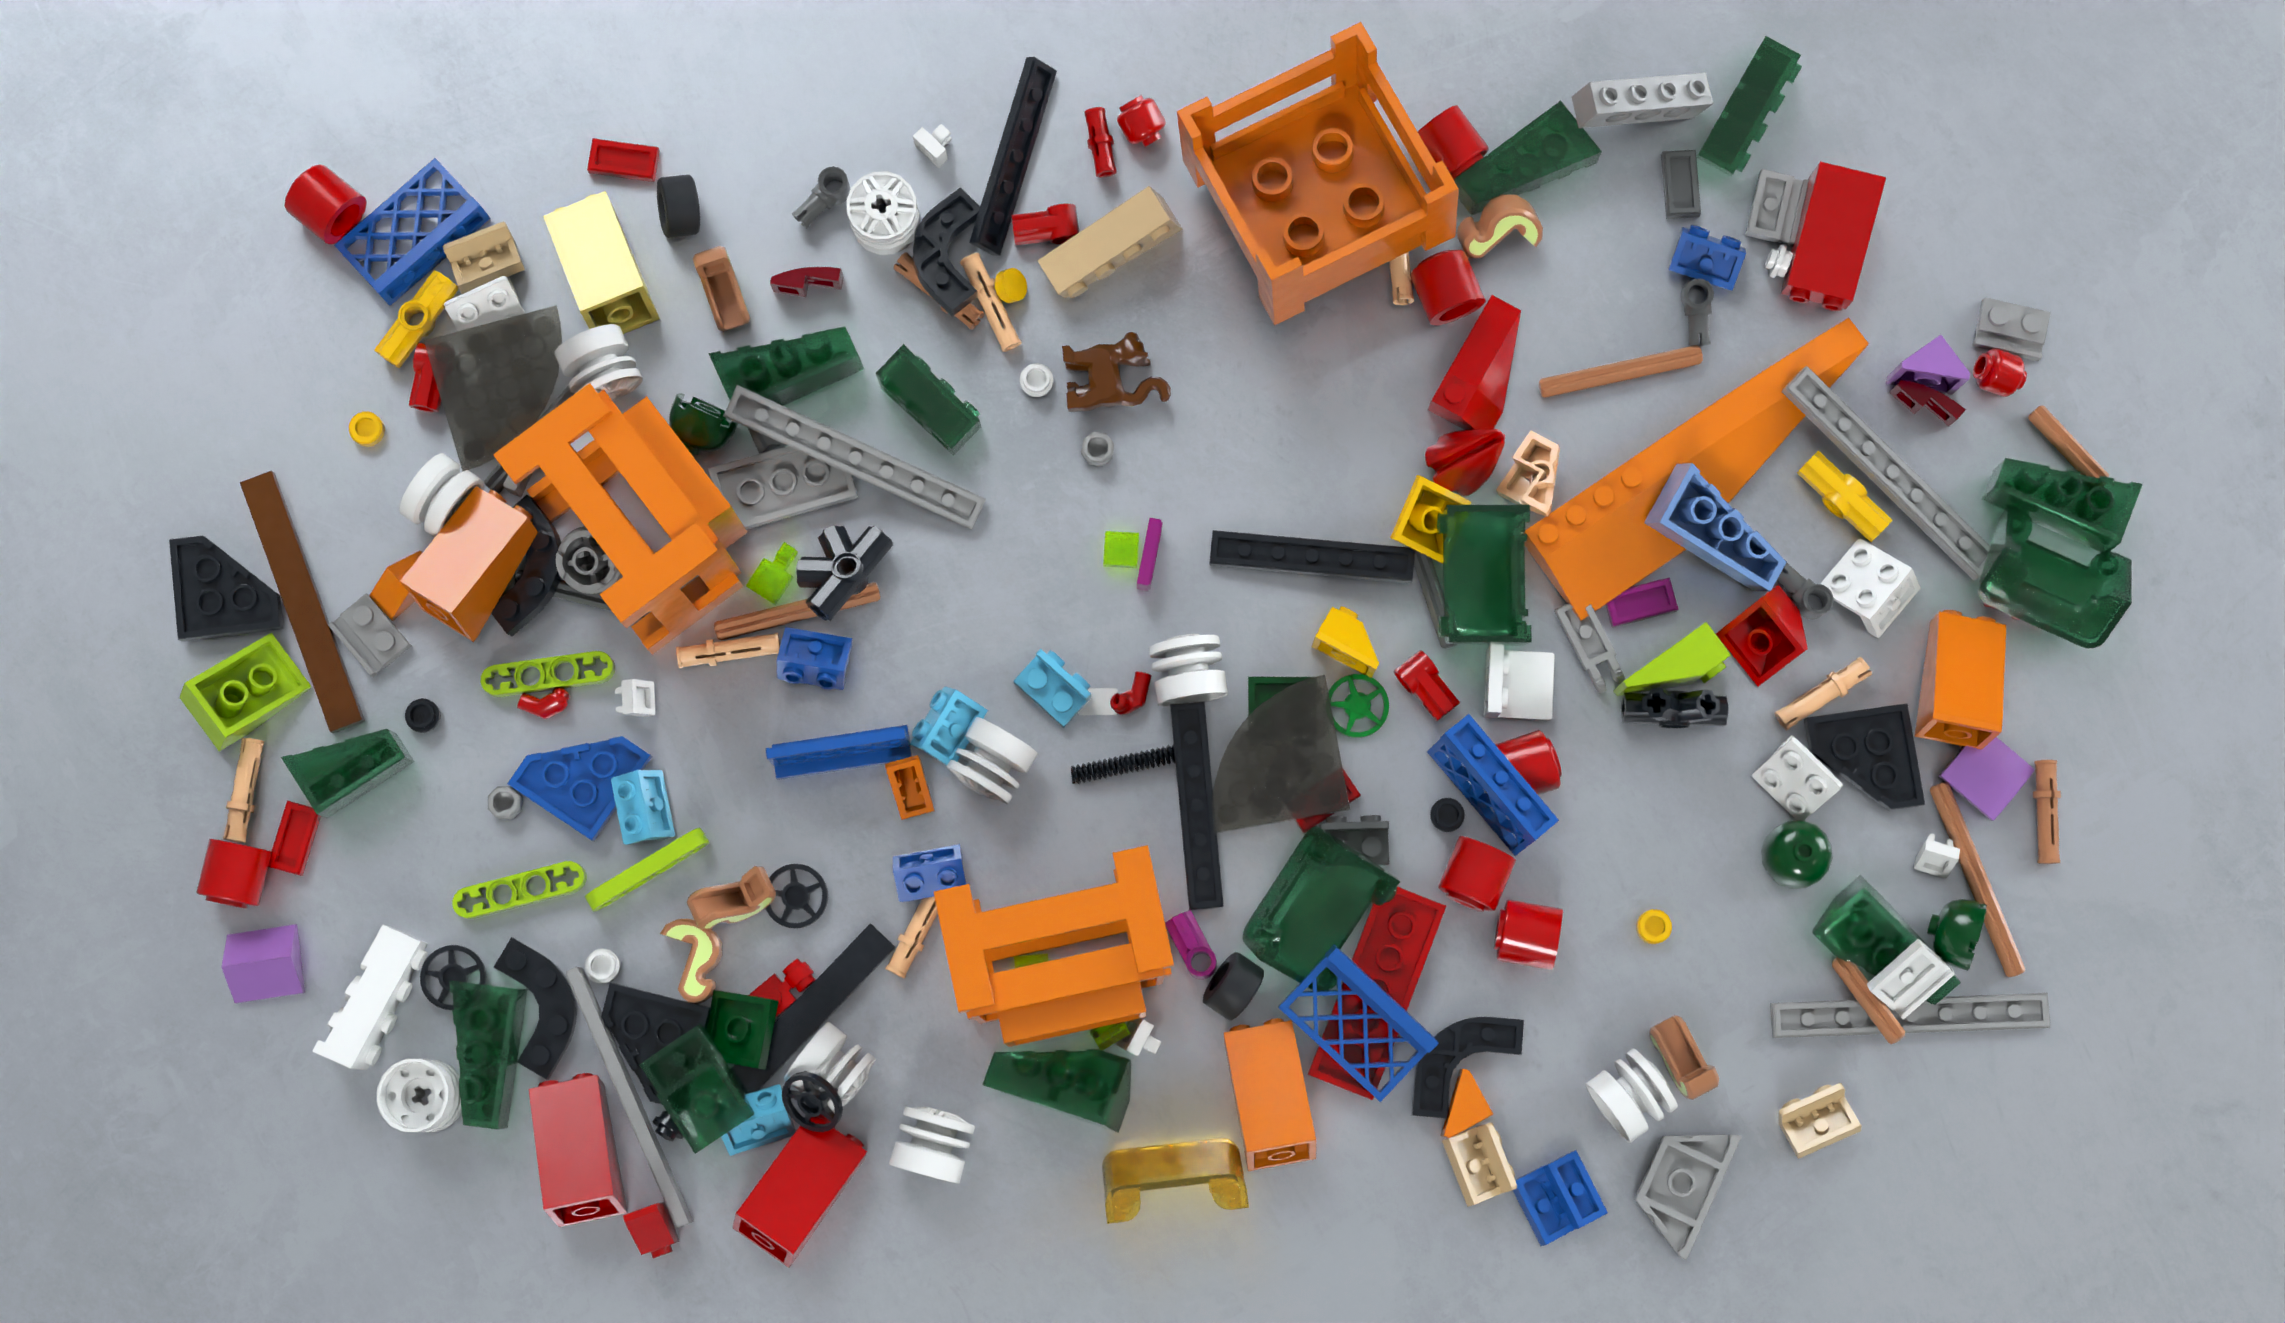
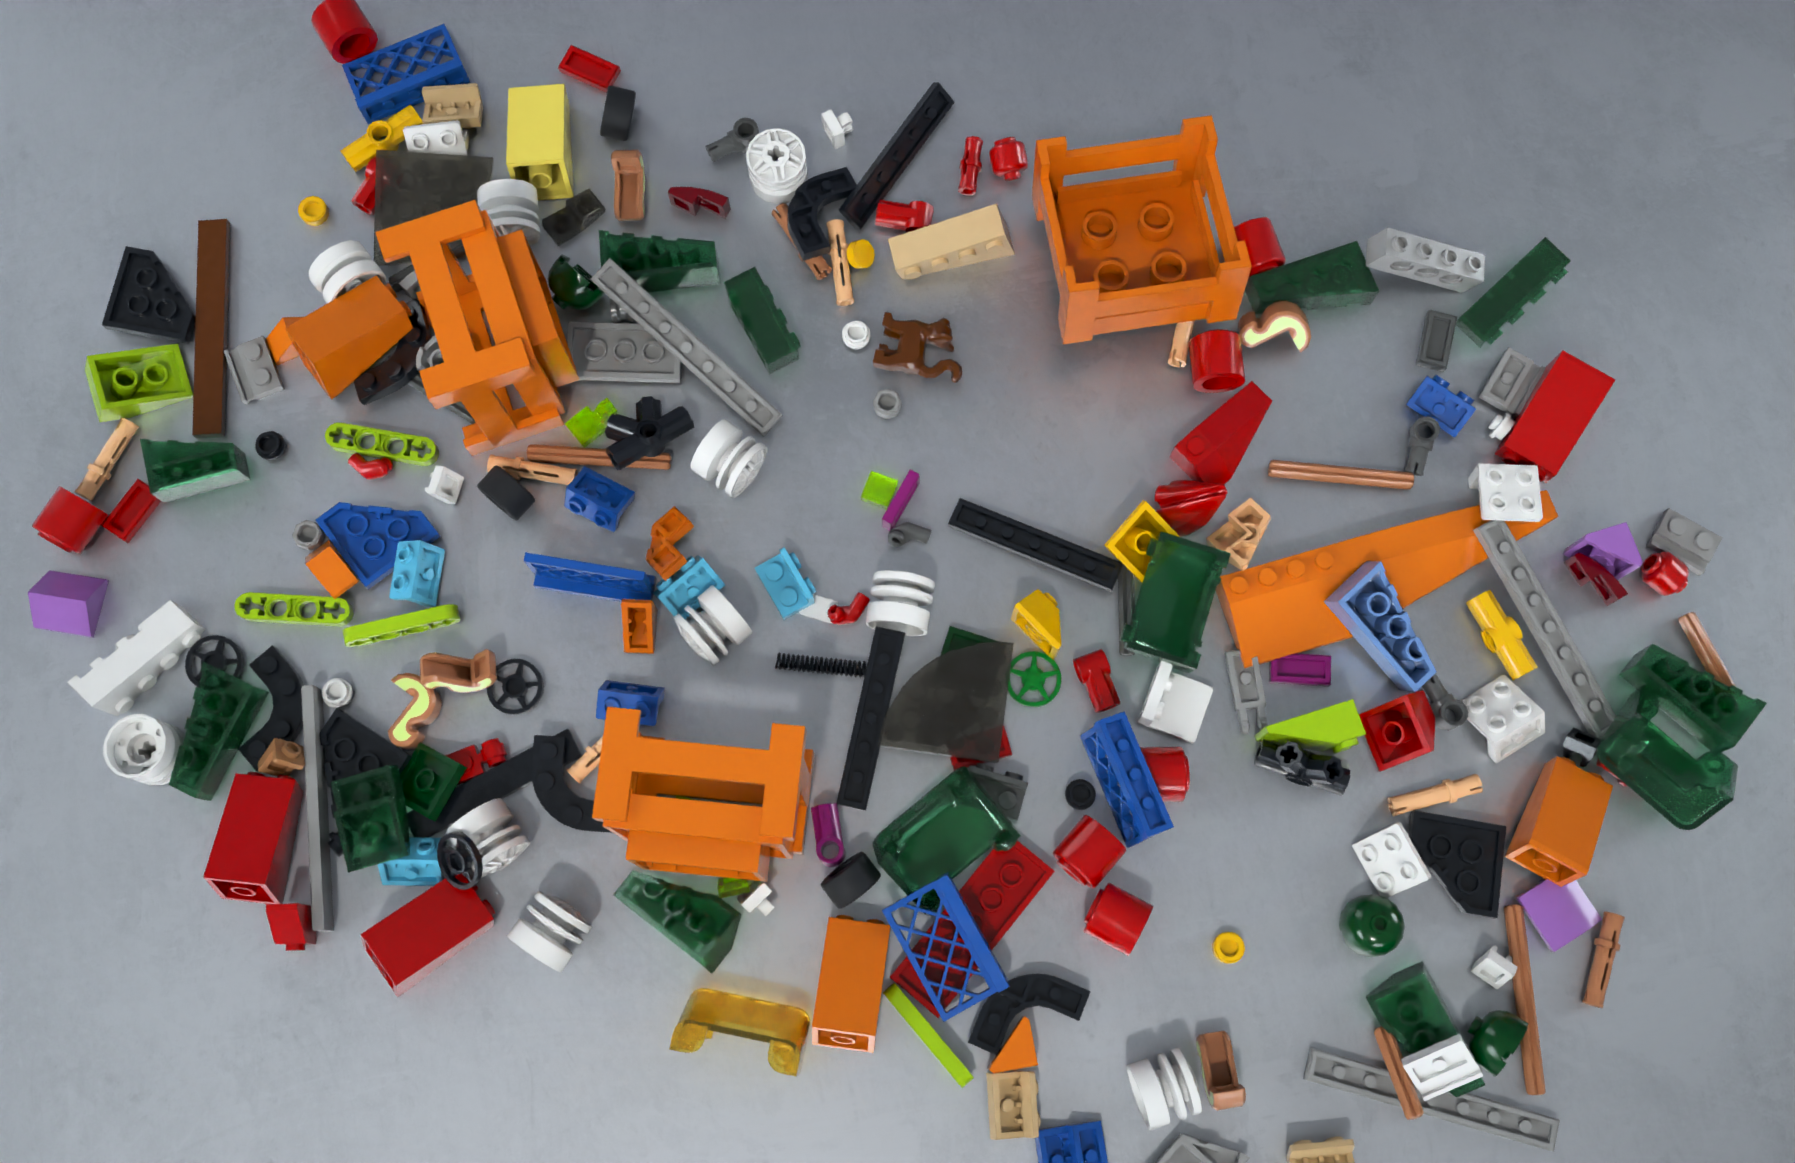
camera: 20 degrees right, 5 degrees down
none -> medium nougat bracket [258,738,305,776]
none -> orange slope [305,540,359,599]
none -> black tyre [477,465,535,521]
none -> black plate [531,735,612,833]
none -> clear smoke slope [542,188,606,246]
none -> orange tile [645,506,694,581]
none -> white wheel [690,419,768,498]
none -> lime beam [882,982,974,1088]
none -> dark grey arm [888,522,932,547]
none -> white bracket [1468,463,1543,522]
none -> black tile [1562,727,1603,767]

